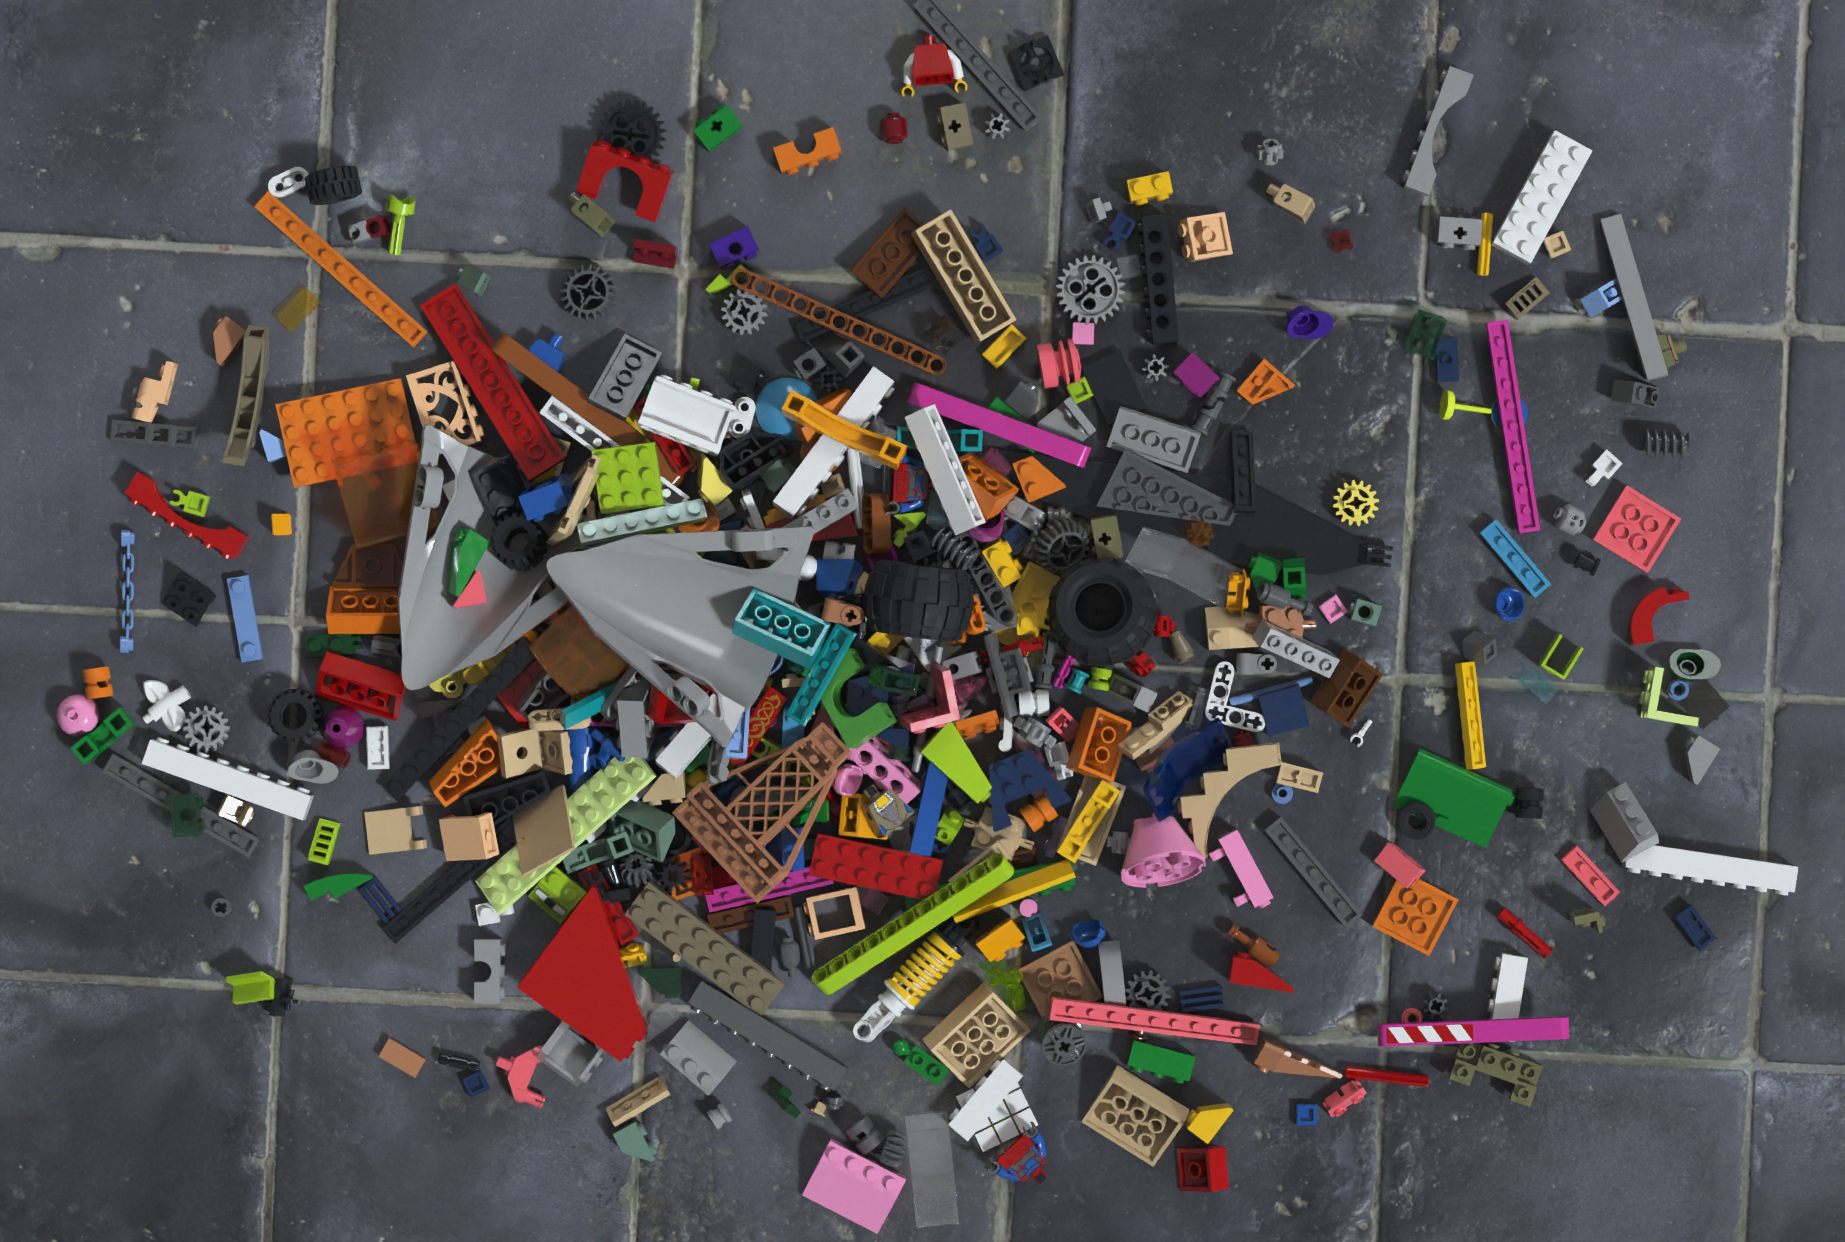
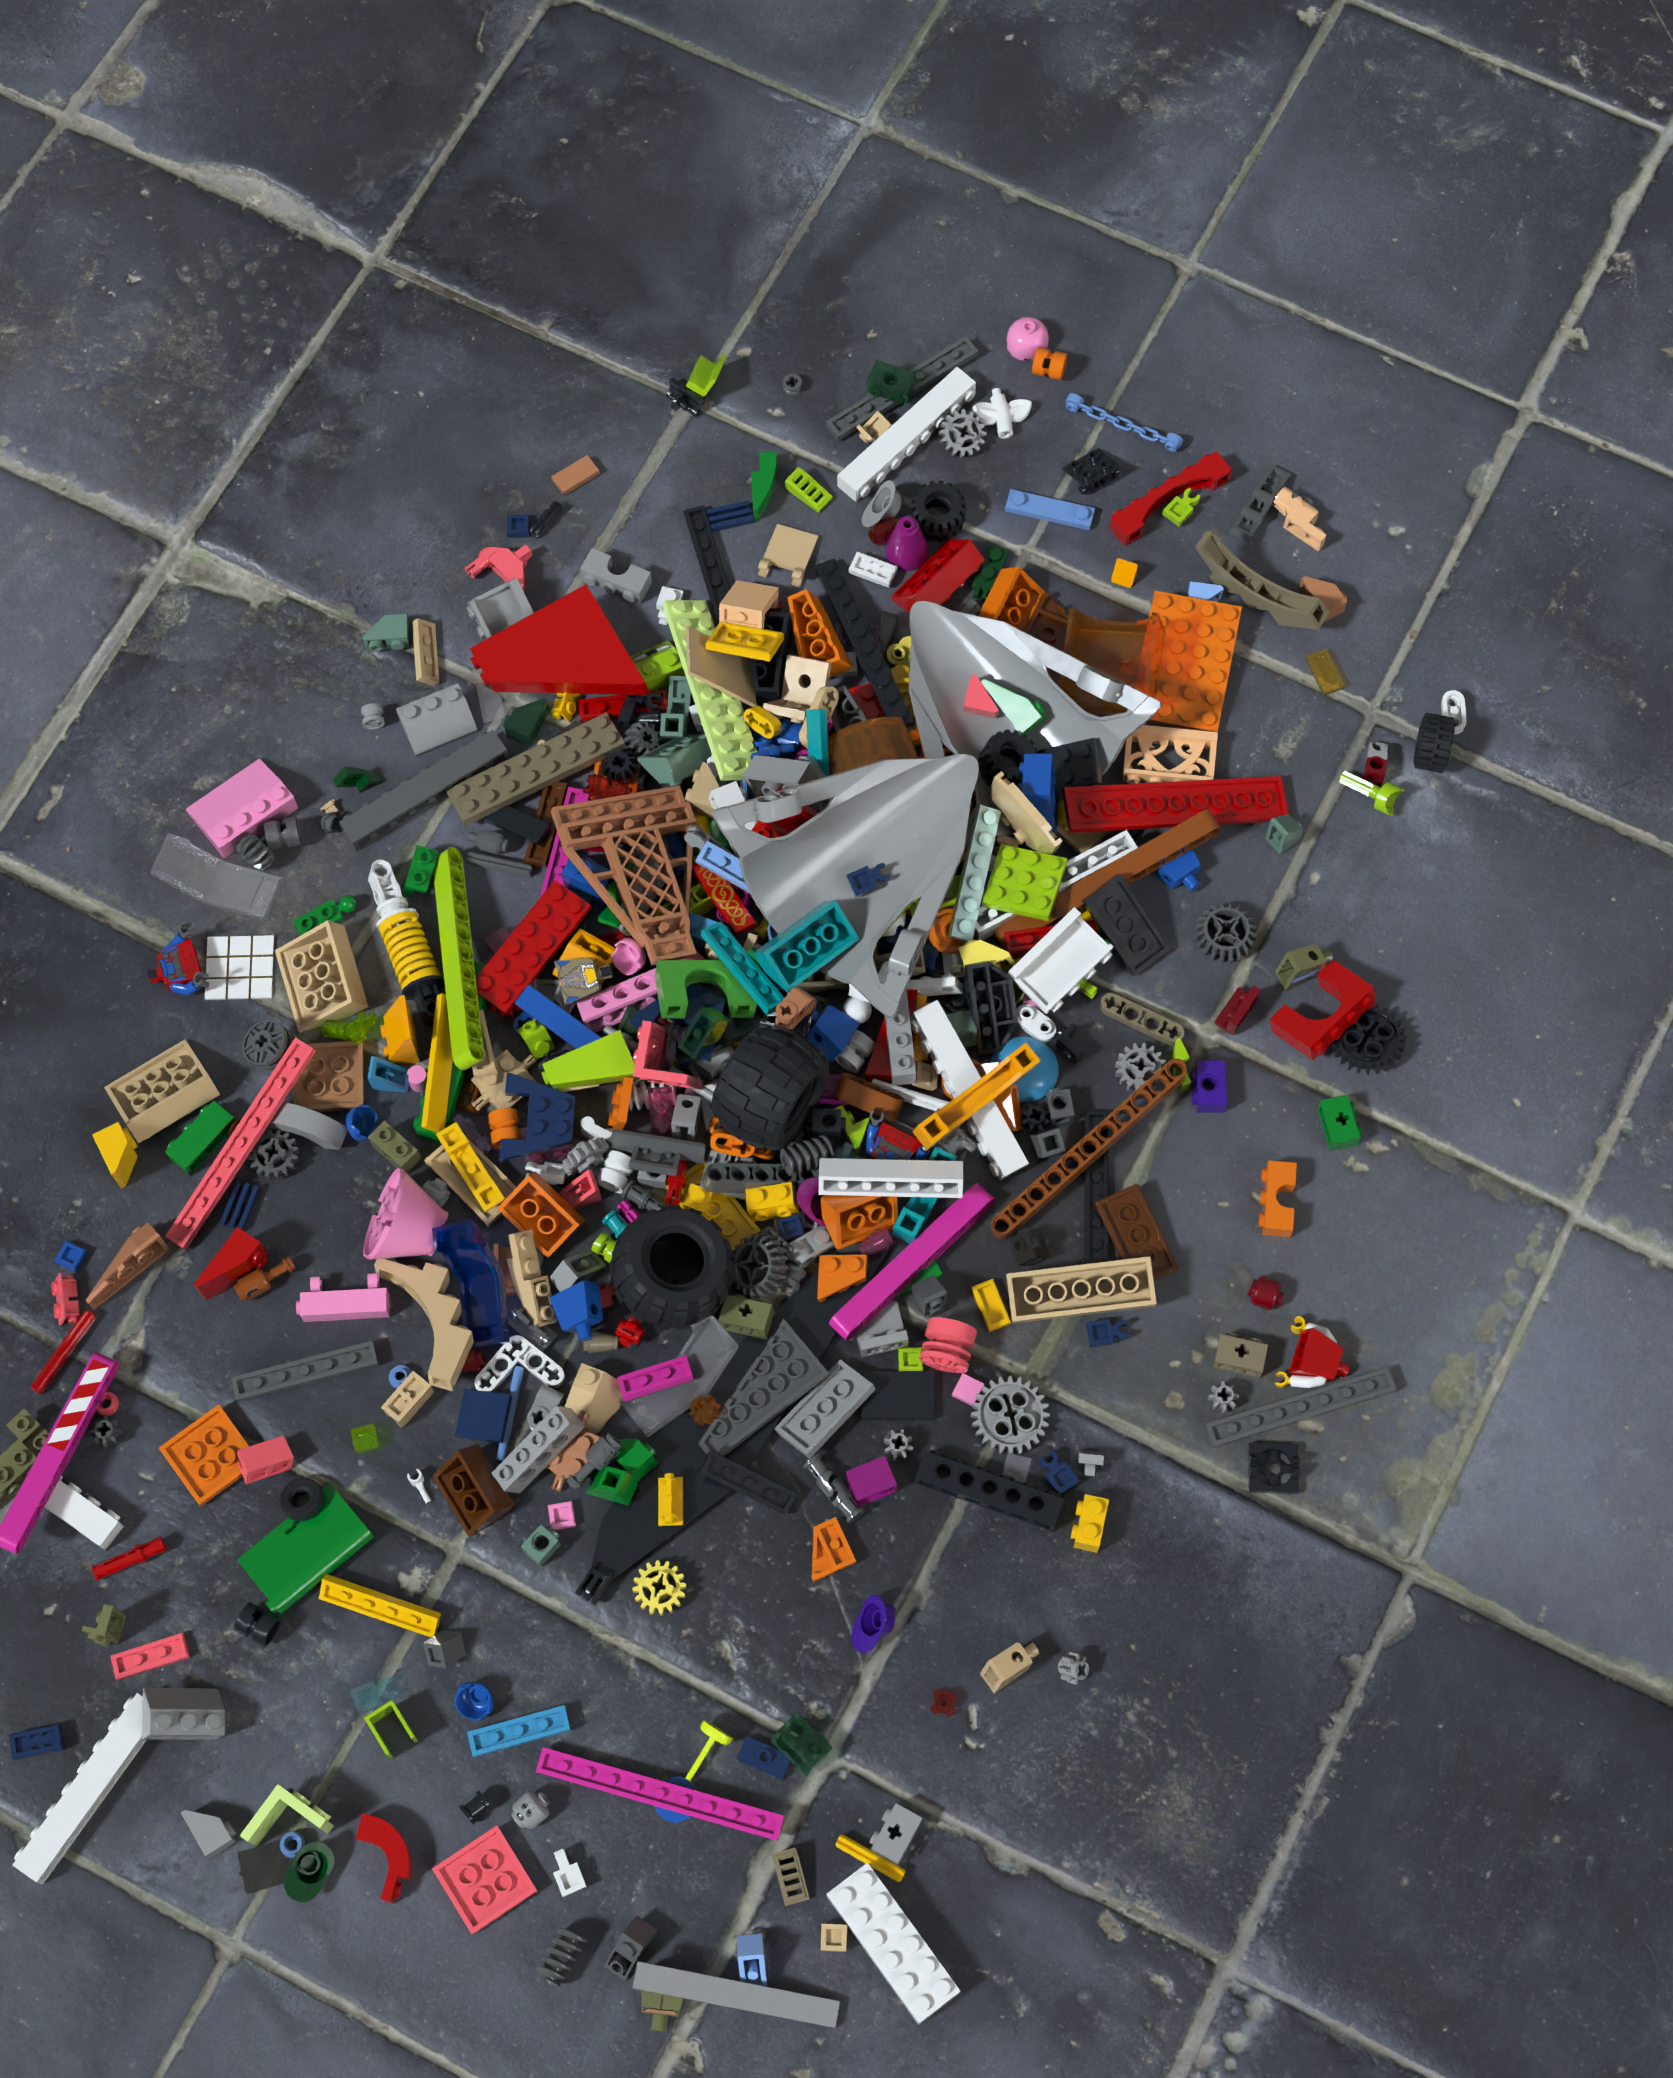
camera: 115 degrees right, 20 degrees down
green arch [70,707,137,765] -> none
orange plate [254,191,428,348] -> none
light nougat window [803,886,866,940] -> none
white brick [948,1059,1023,1141] -> none
red slope [1177,1145,1229,1192] -> none
light nougat plate [1178,212,1233,262] -> none
light orange hinge [1225,569,1250,617] -> none
light grey arch [1401,66,1474,197] -> none
none -> clear neon green plate [350,1423,380,1455]
none -> olive brick [368,1120,421,1173]
none -> green bracket [403,845,438,898]
none -> blue torso [550,1280,603,1342]
none -> dark pink plate [617,1355,694,1402]
none -> yellow hinge [658,1473,683,1526]
none -> yellow tile [706,621,784,662]
none -> yellow beam [744,706,782,739]
none -> dark blue plate [846,863,890,897]
none -> dark tan beam [1100,993,1184,1046]

